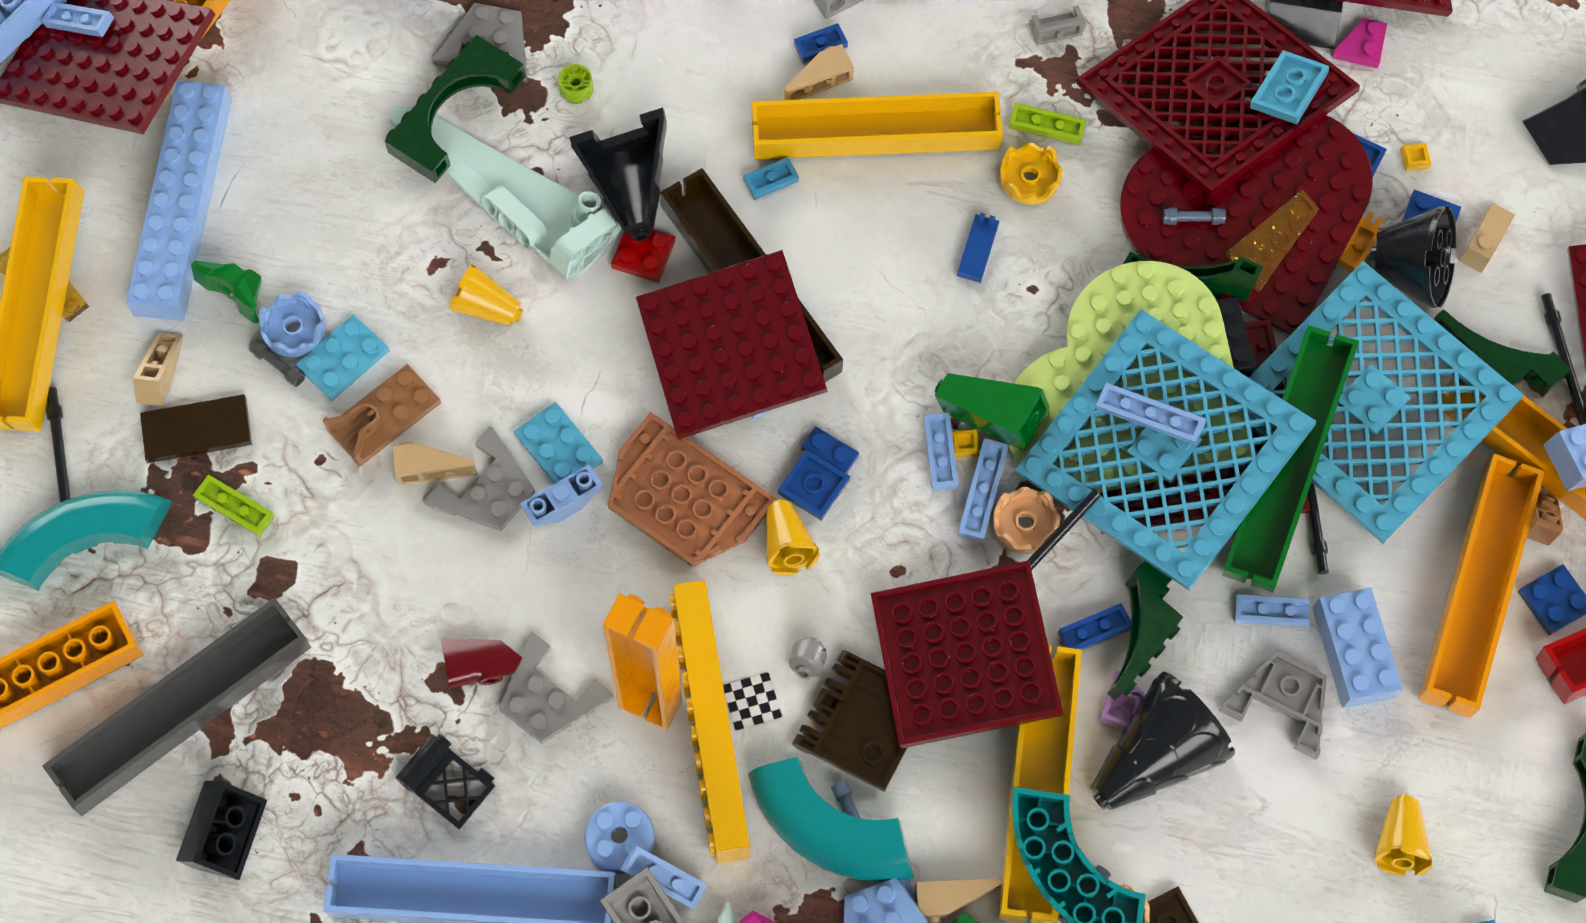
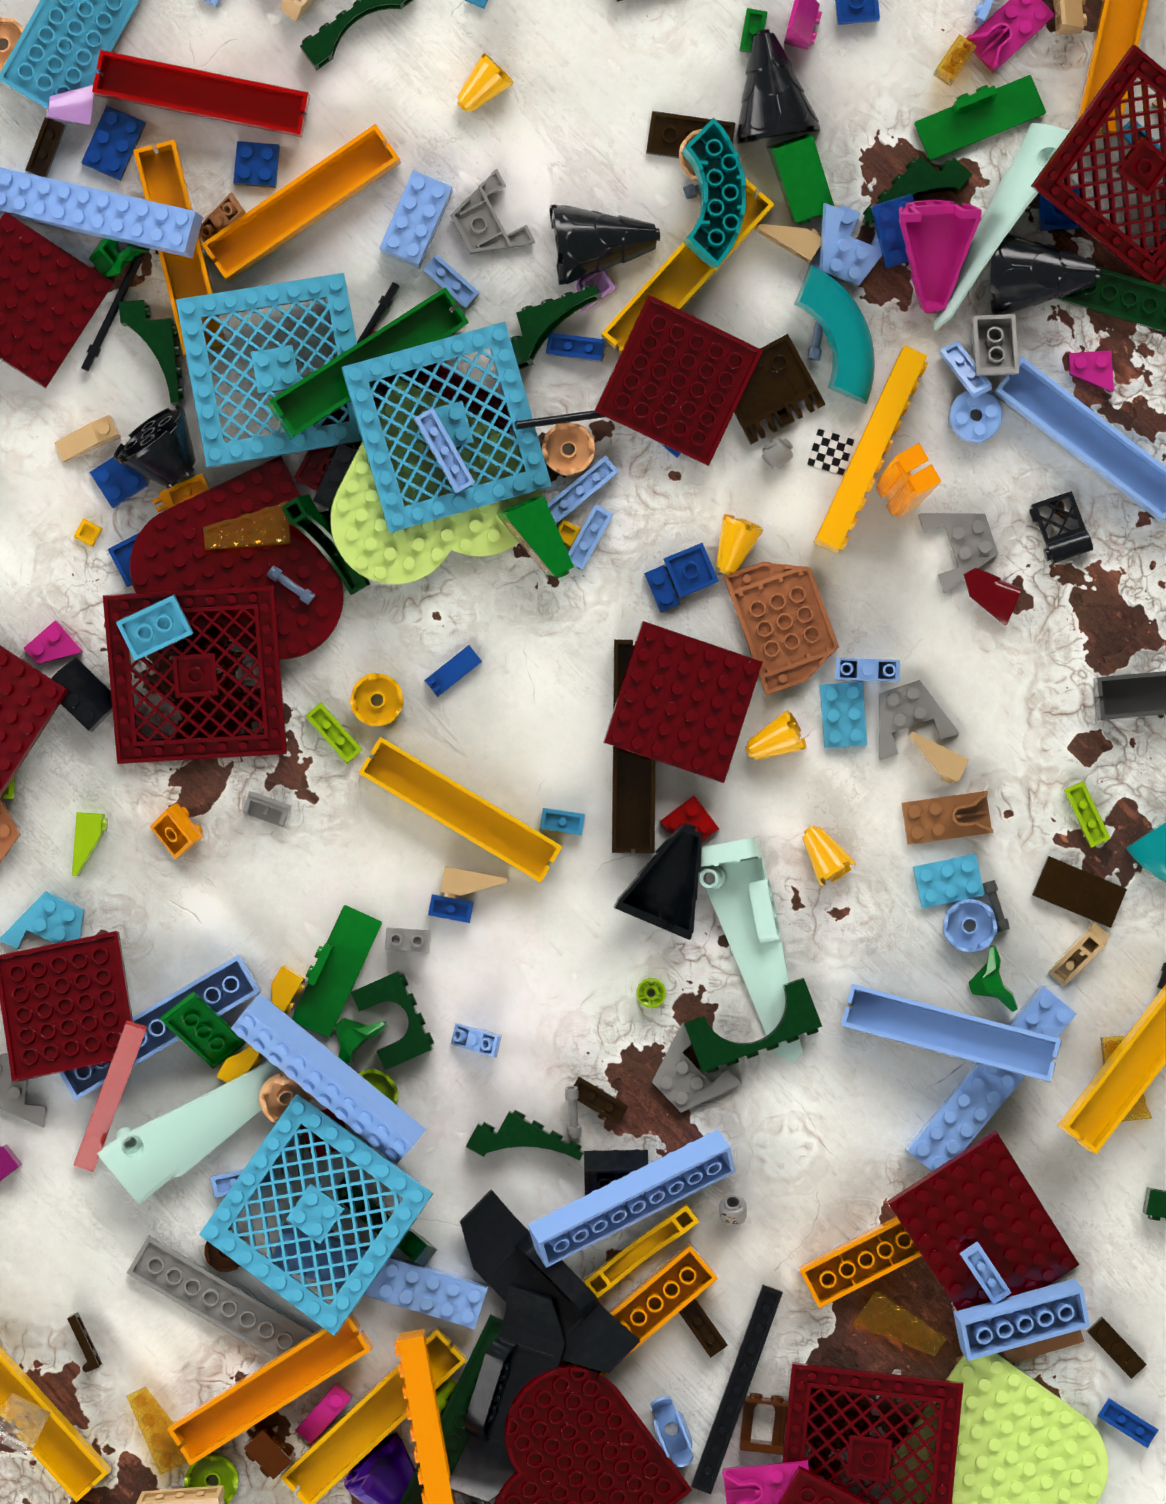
camera: 140 degrees left, 20 degrees up
none -> yellow cone [745,710,807,760]
none -> light blue piece [841,984,1062,1083]

